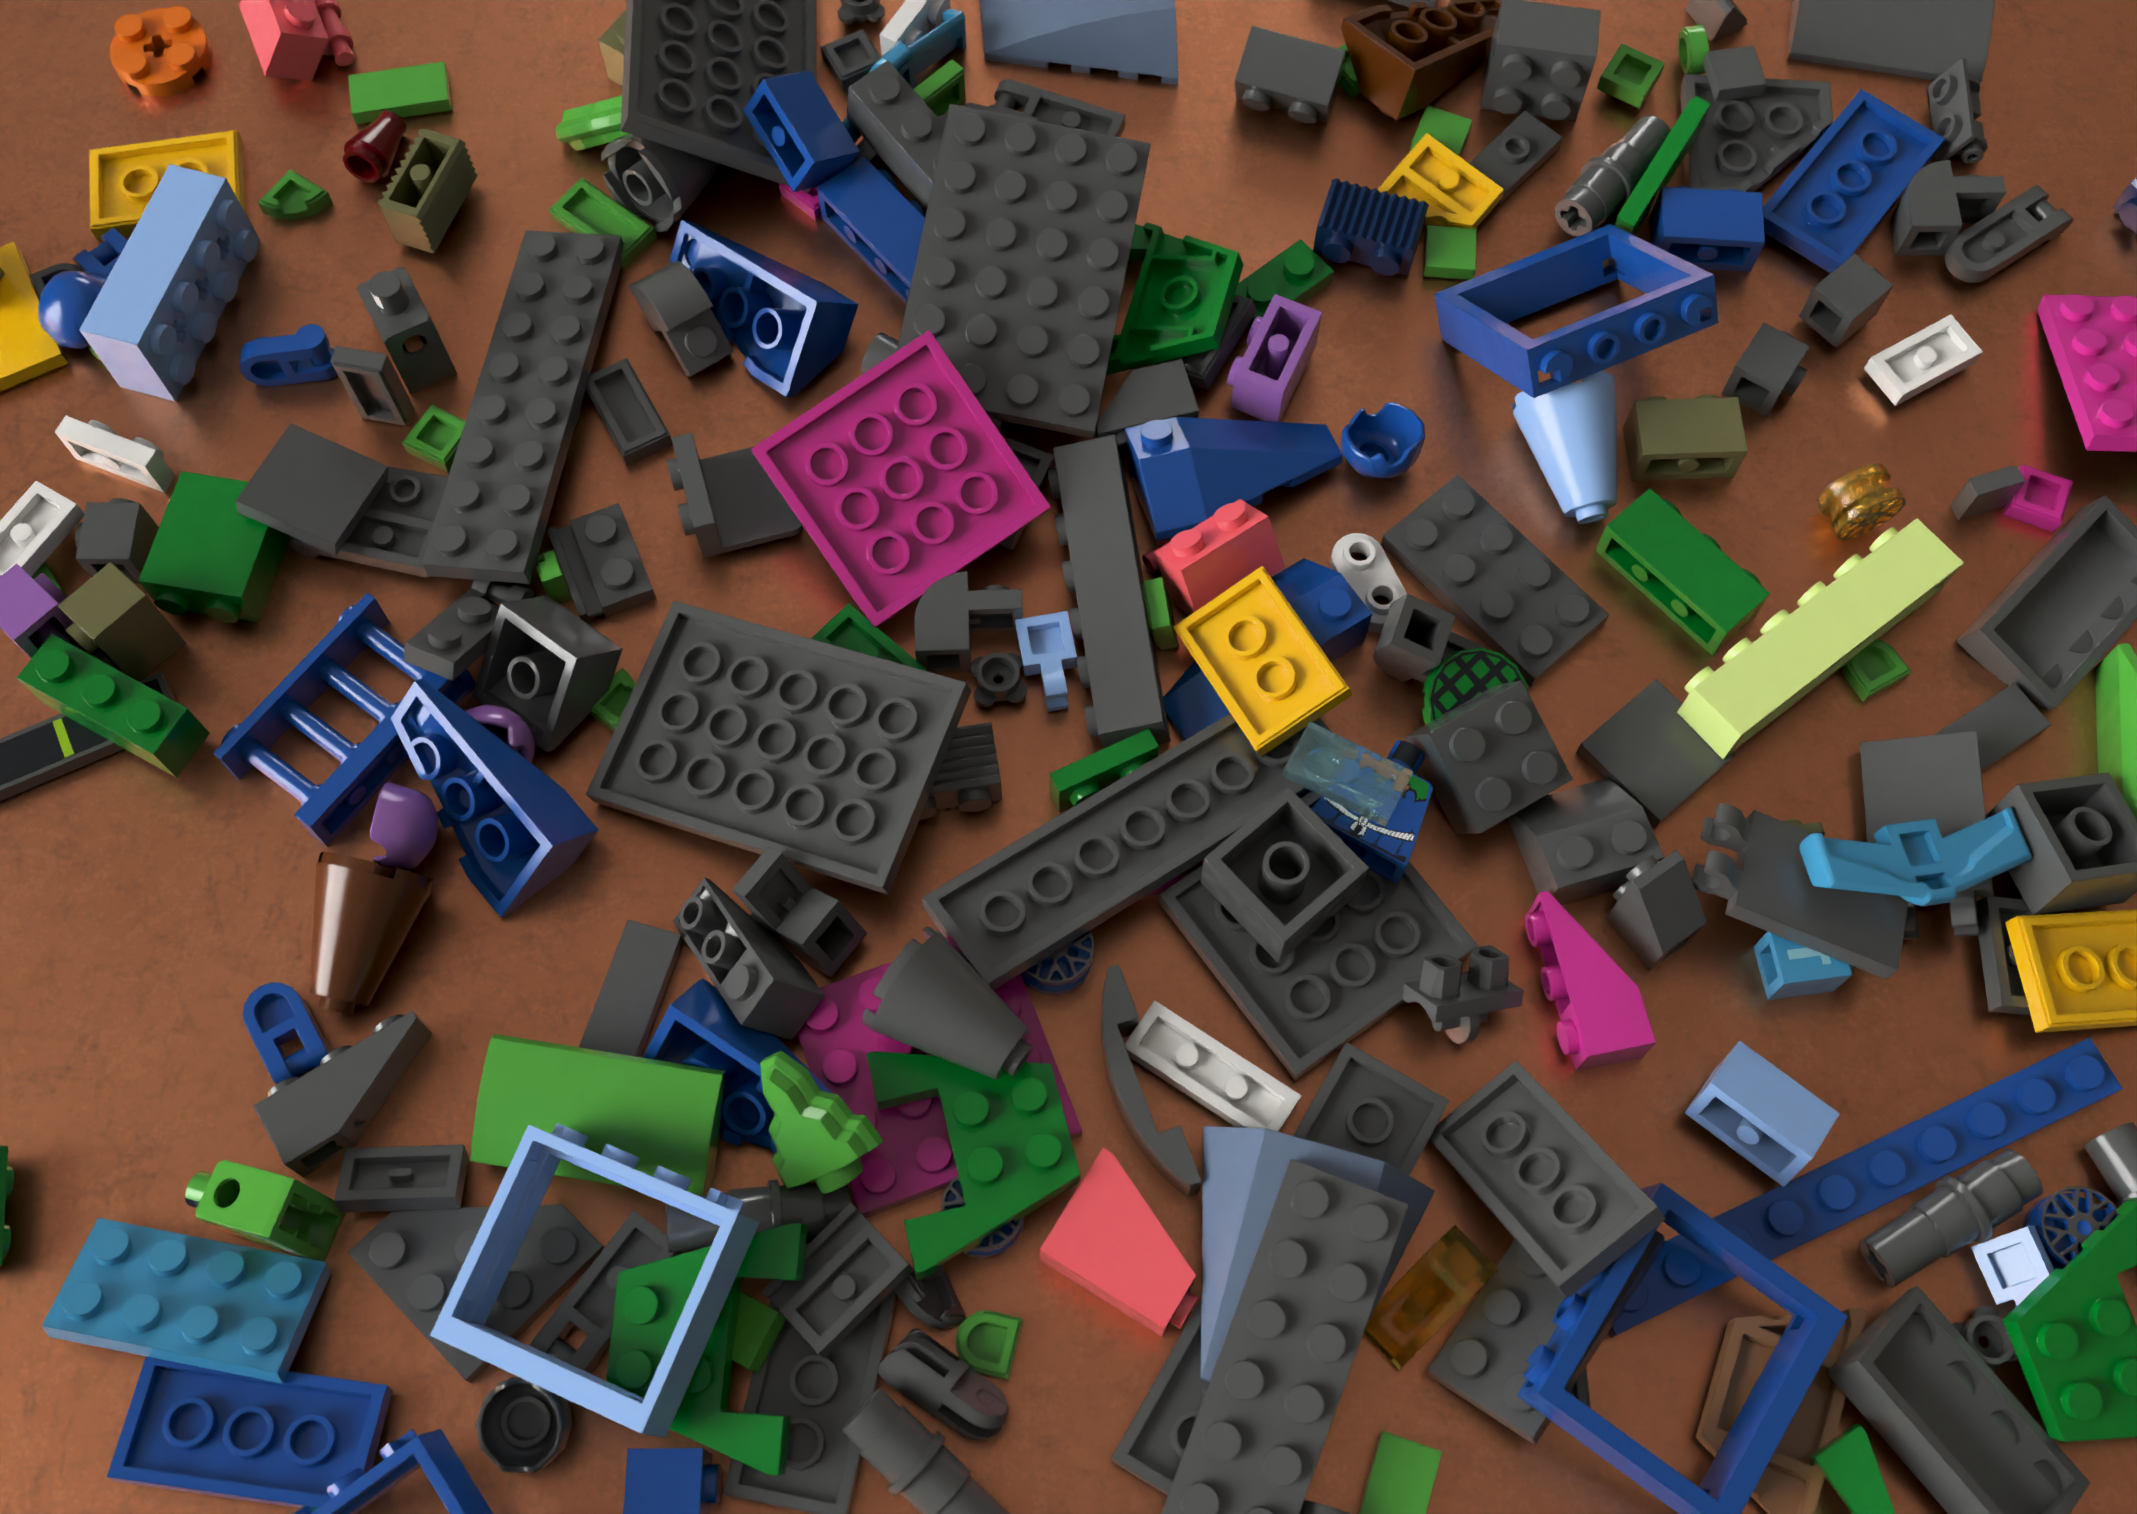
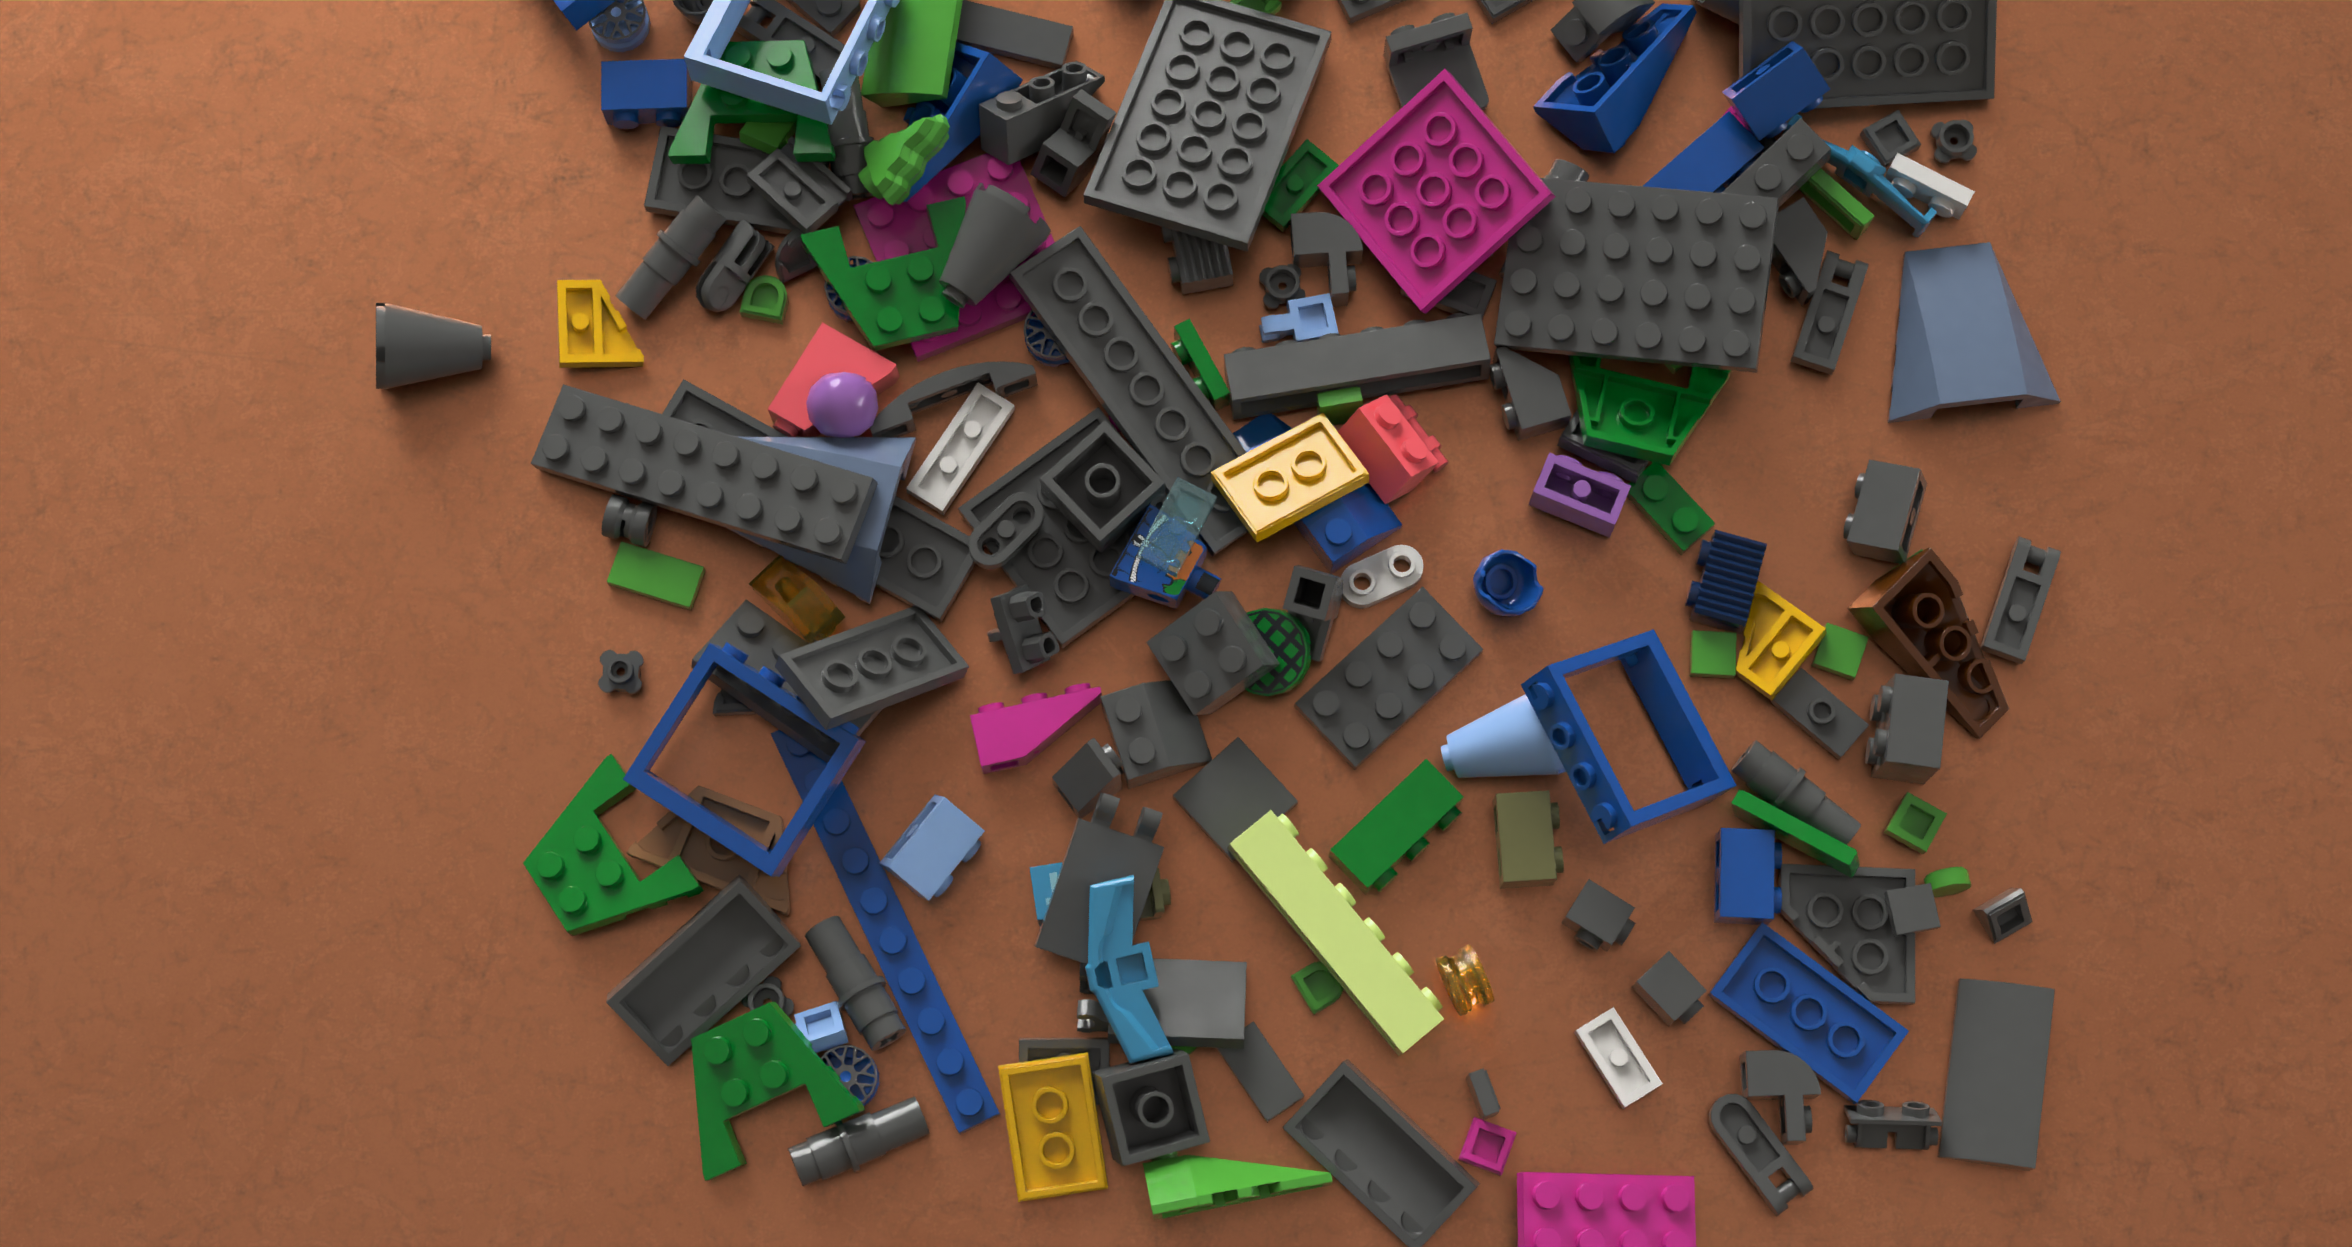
camera: 90 degrees right, 10 degrees up
blue wedge [1125,417,1343,541] -> none
none -> medium lavender hair [806,372,879,438]
none -> dark grey plate [968,492,1044,570]

